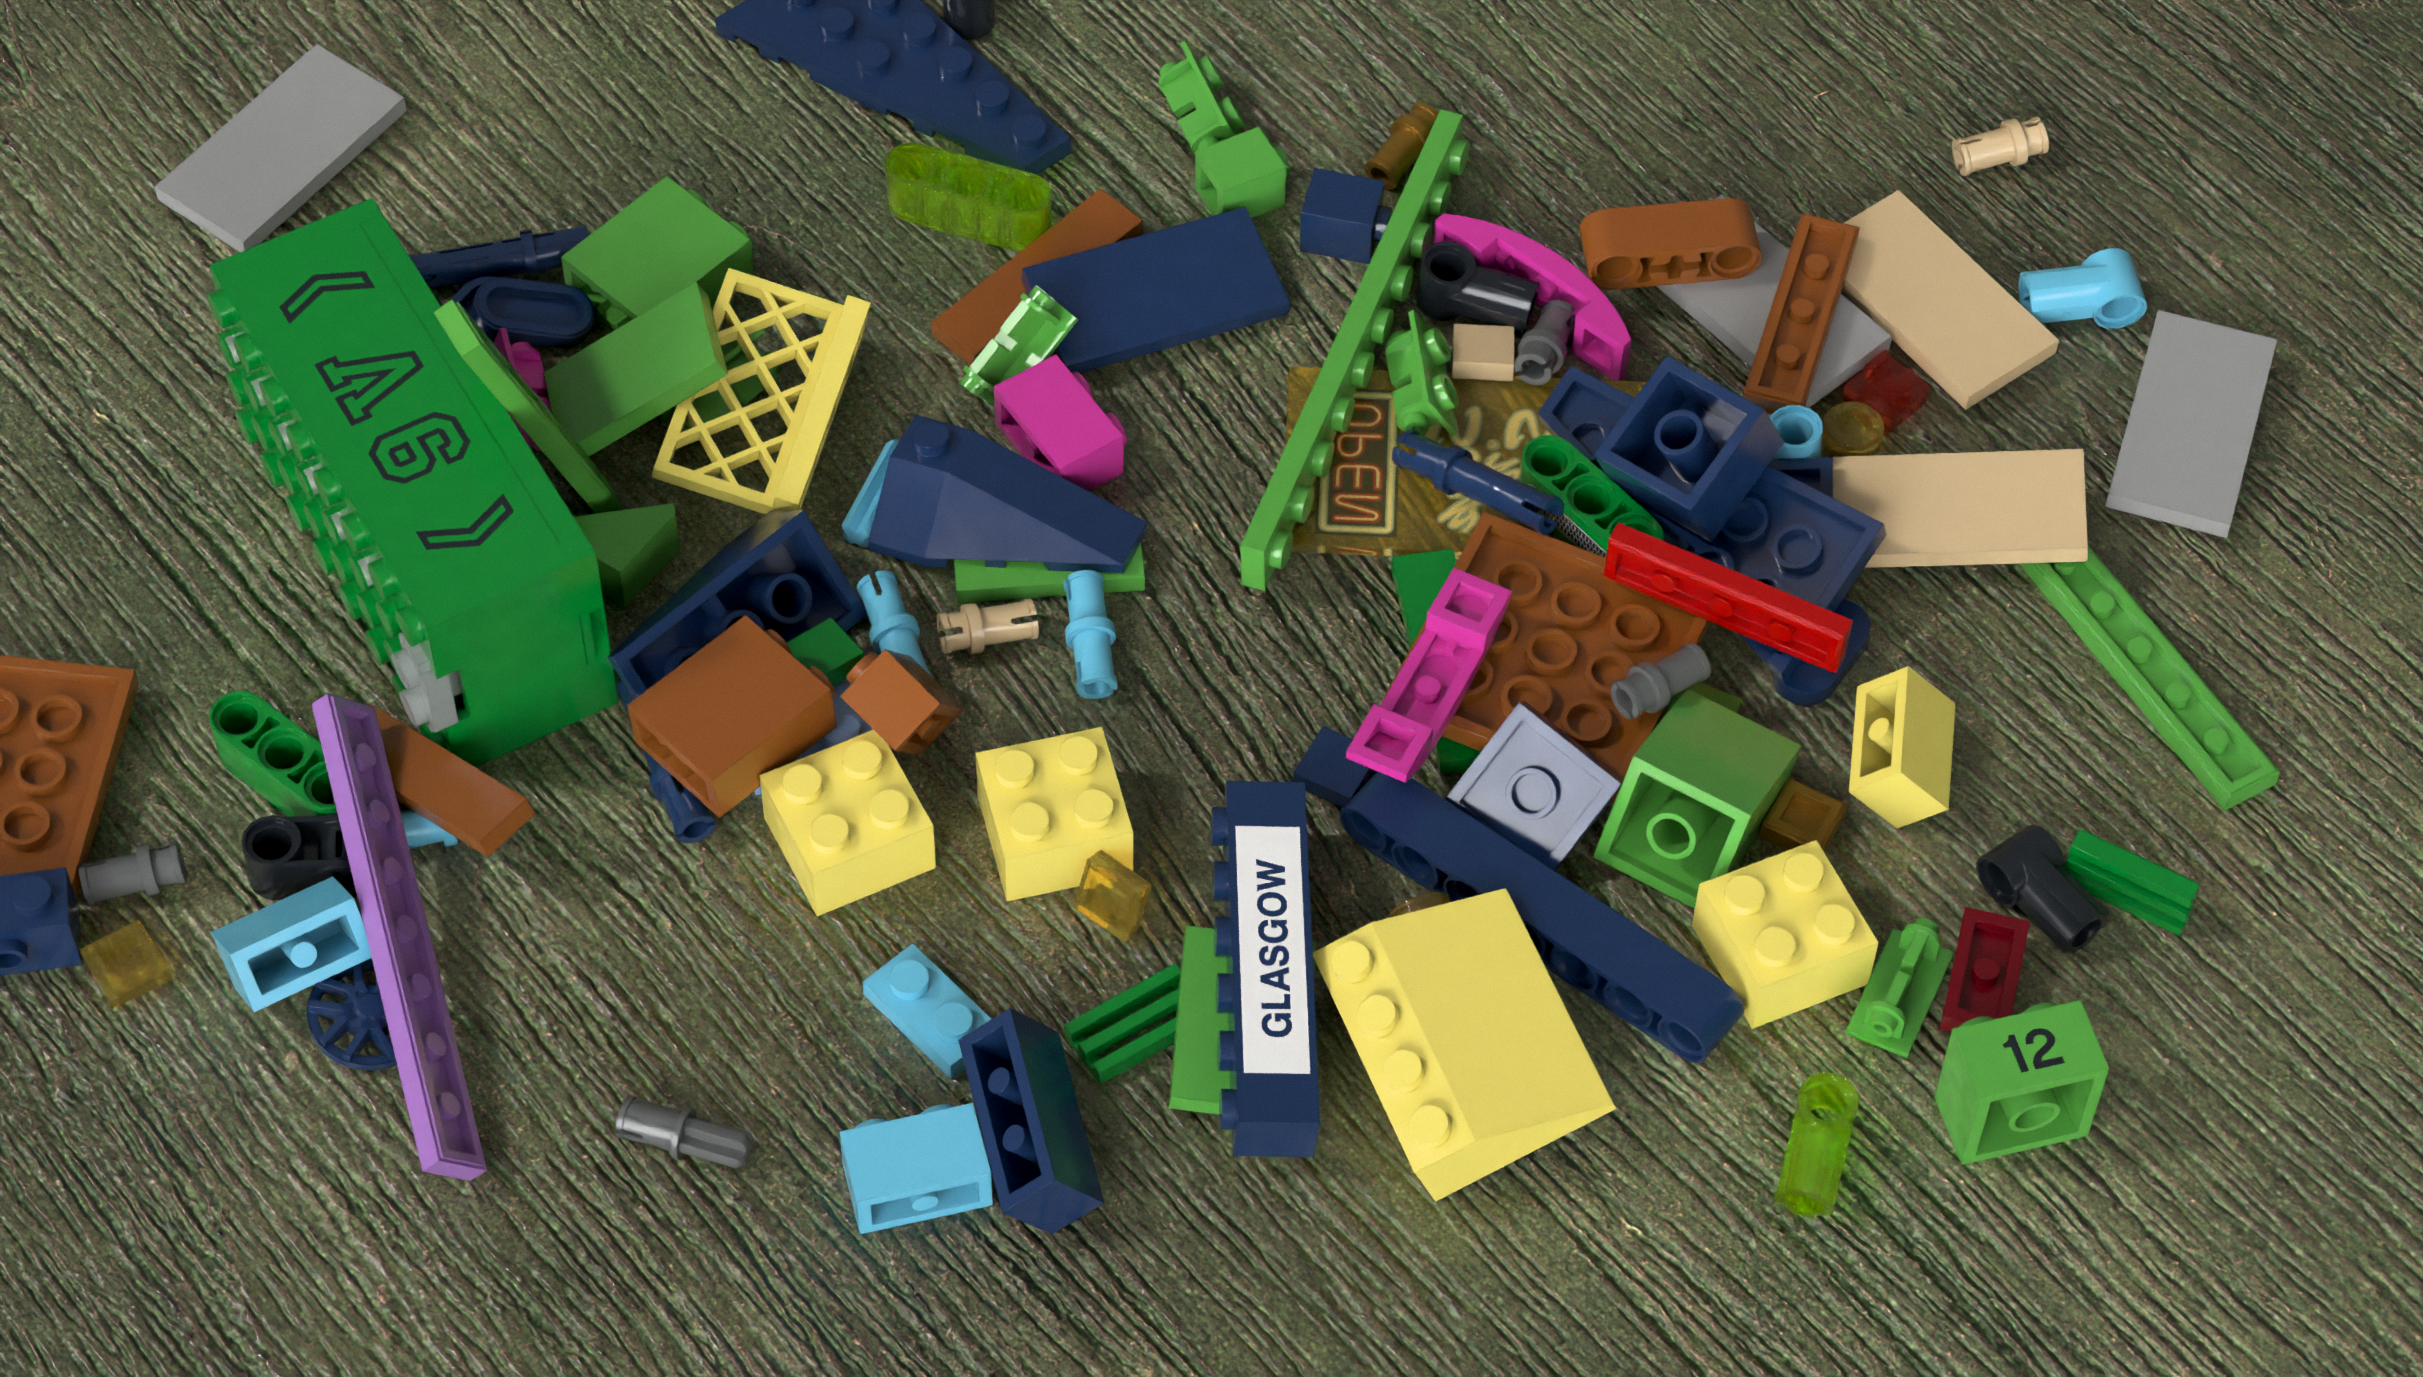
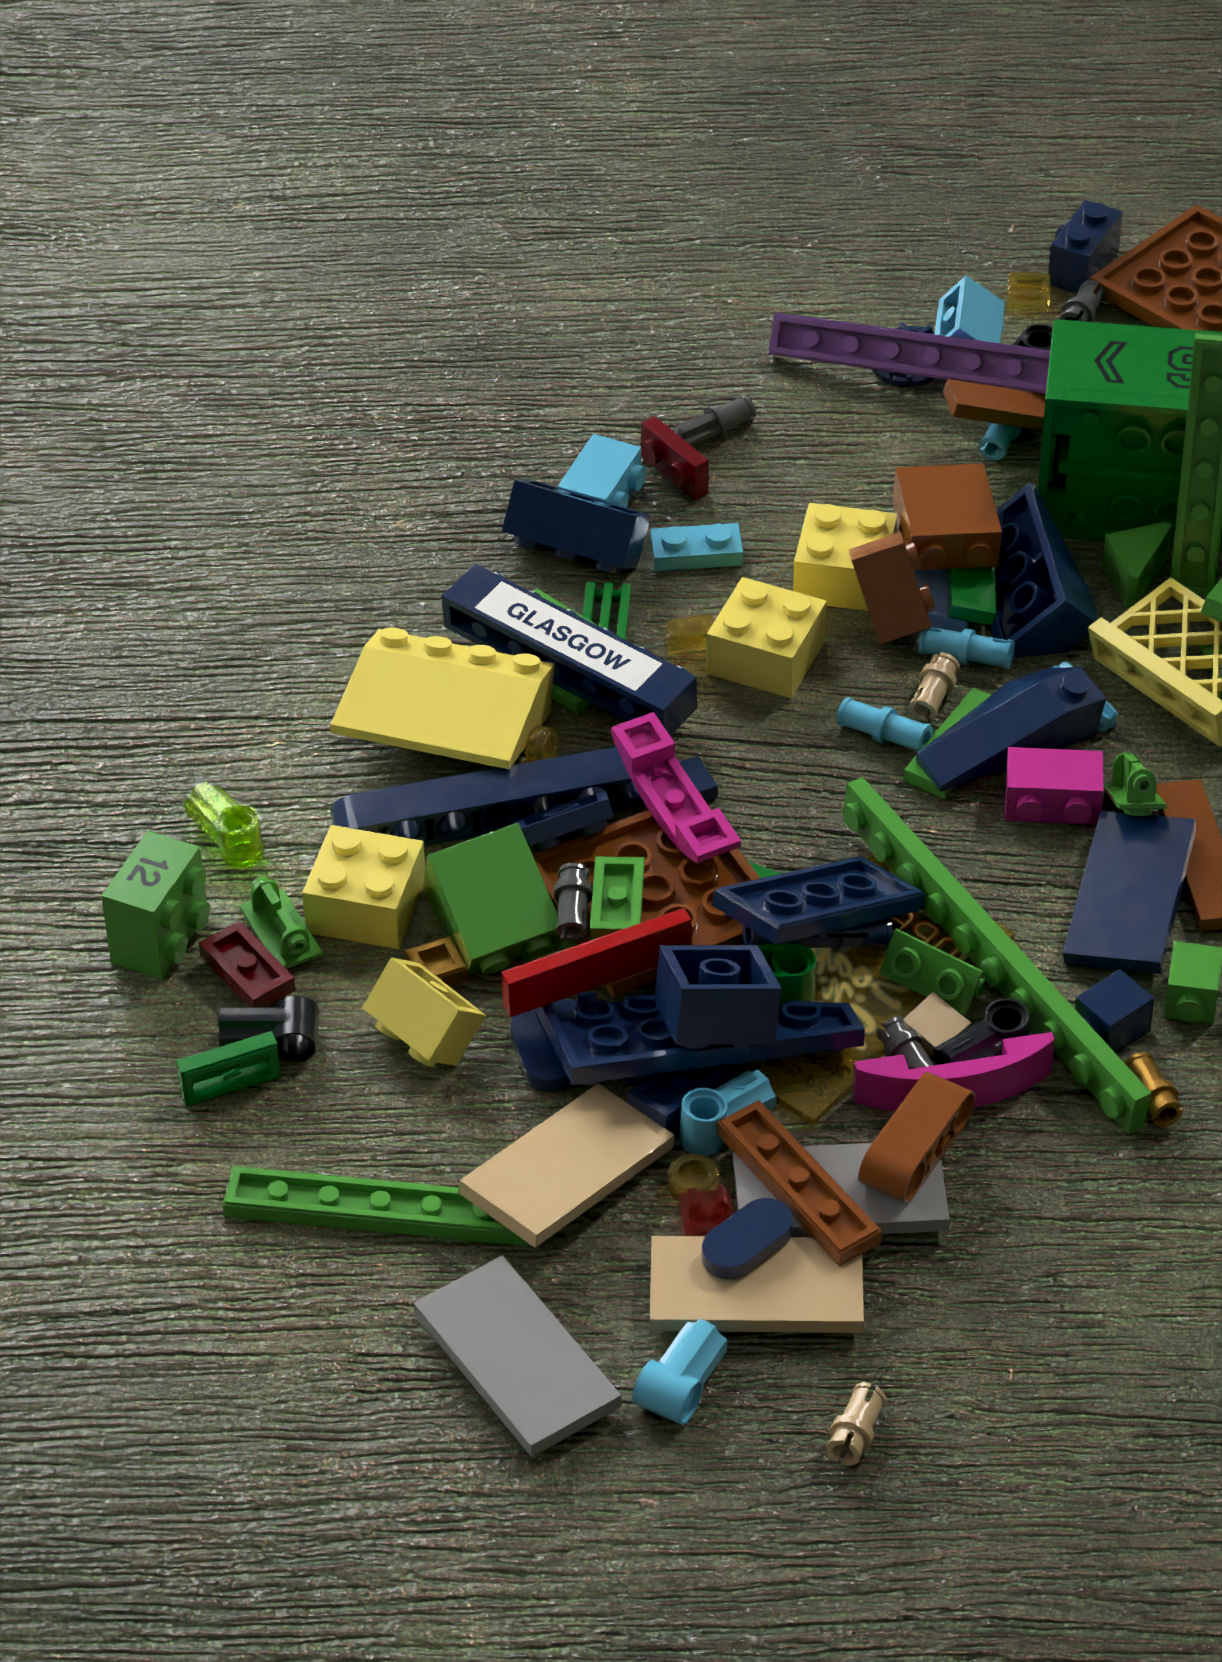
camera: 130 degrees right, 10 degrees down
none -> bright green plate [590,856,645,941]
none -> dark red plate [640,416,709,500]
none -> dark blue tile [702,1198,793,1279]
none -> dark blue tile [712,856,926,945]

